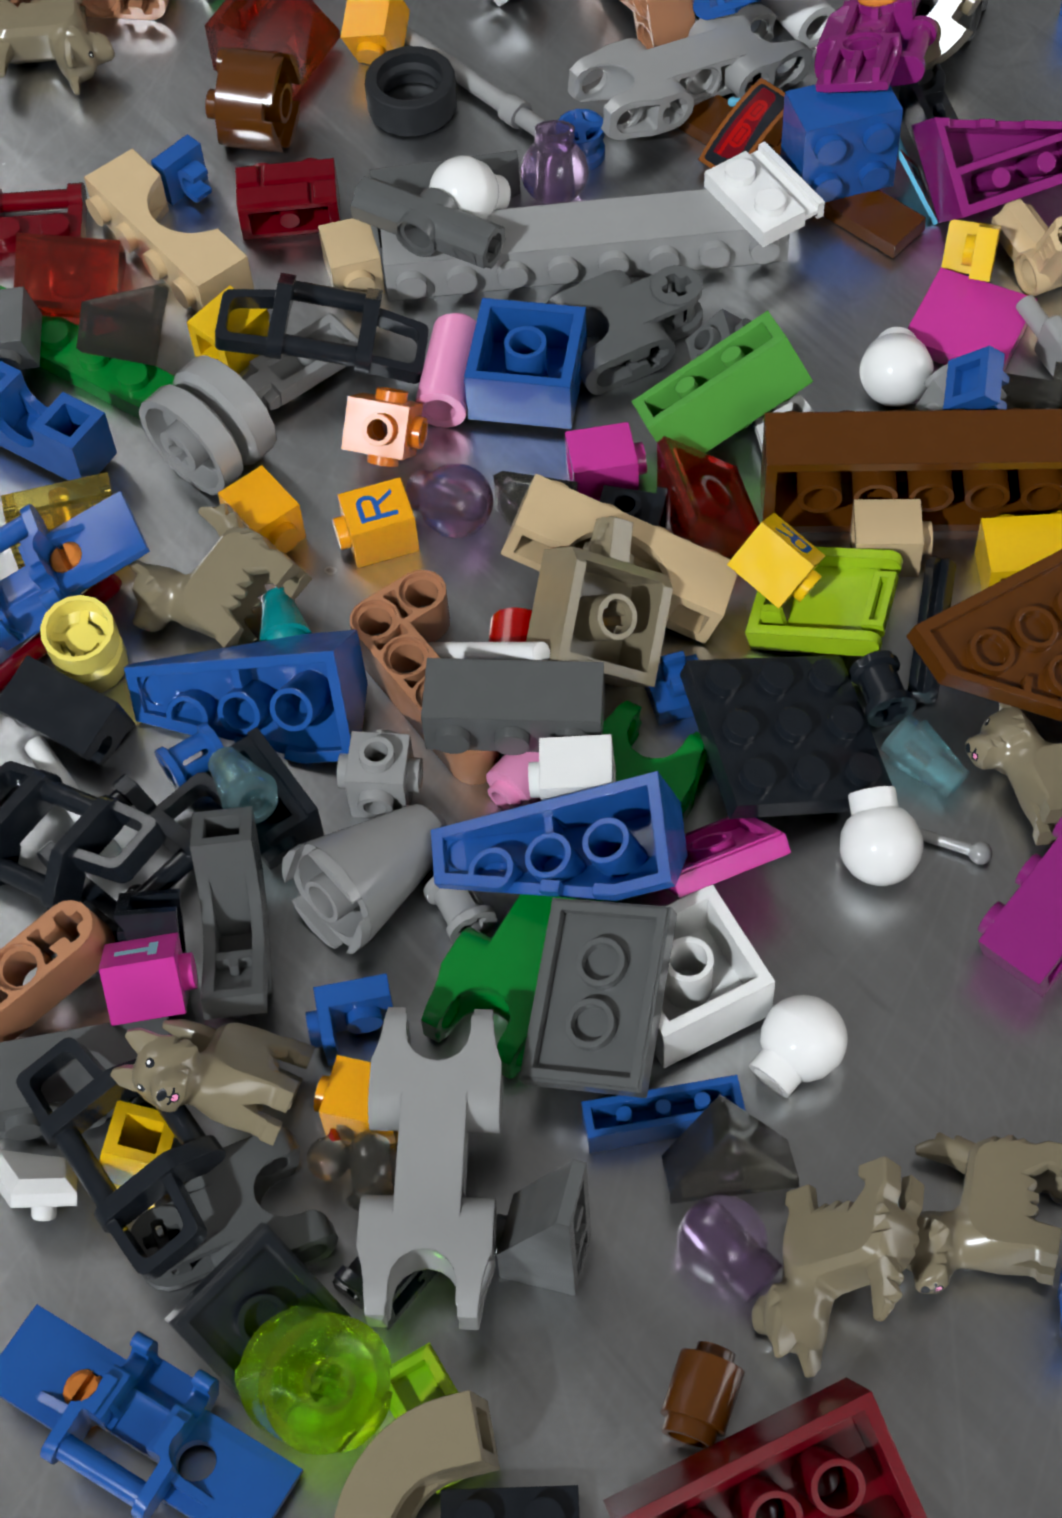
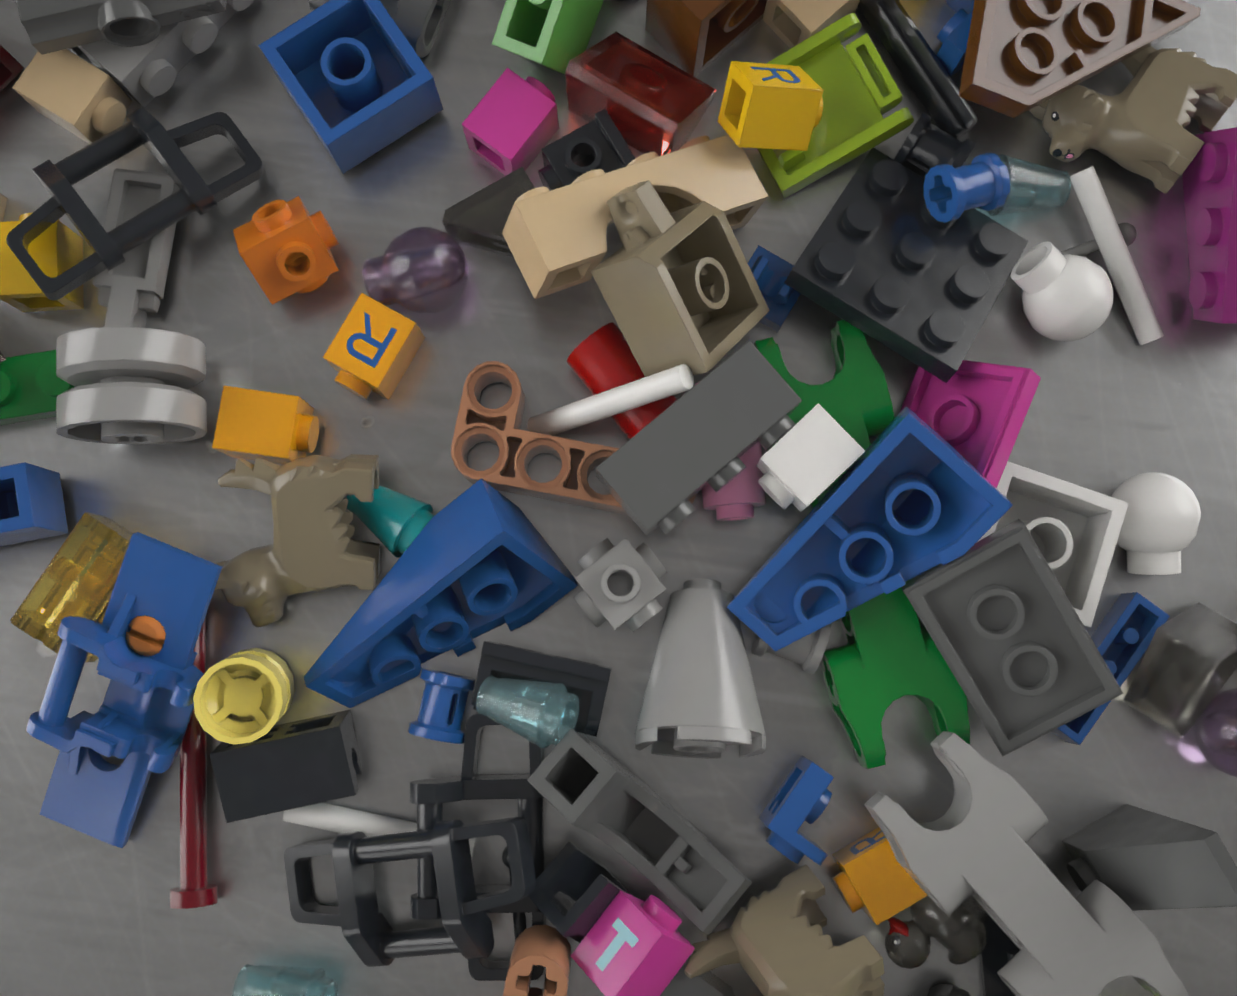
camera: 50 degrees left, 25 degrees up
bright pink brick [415,313,477,428] -> none
none -> blue bush [923,152,1010,223]
none -> white bar [1069,166,1164,345]

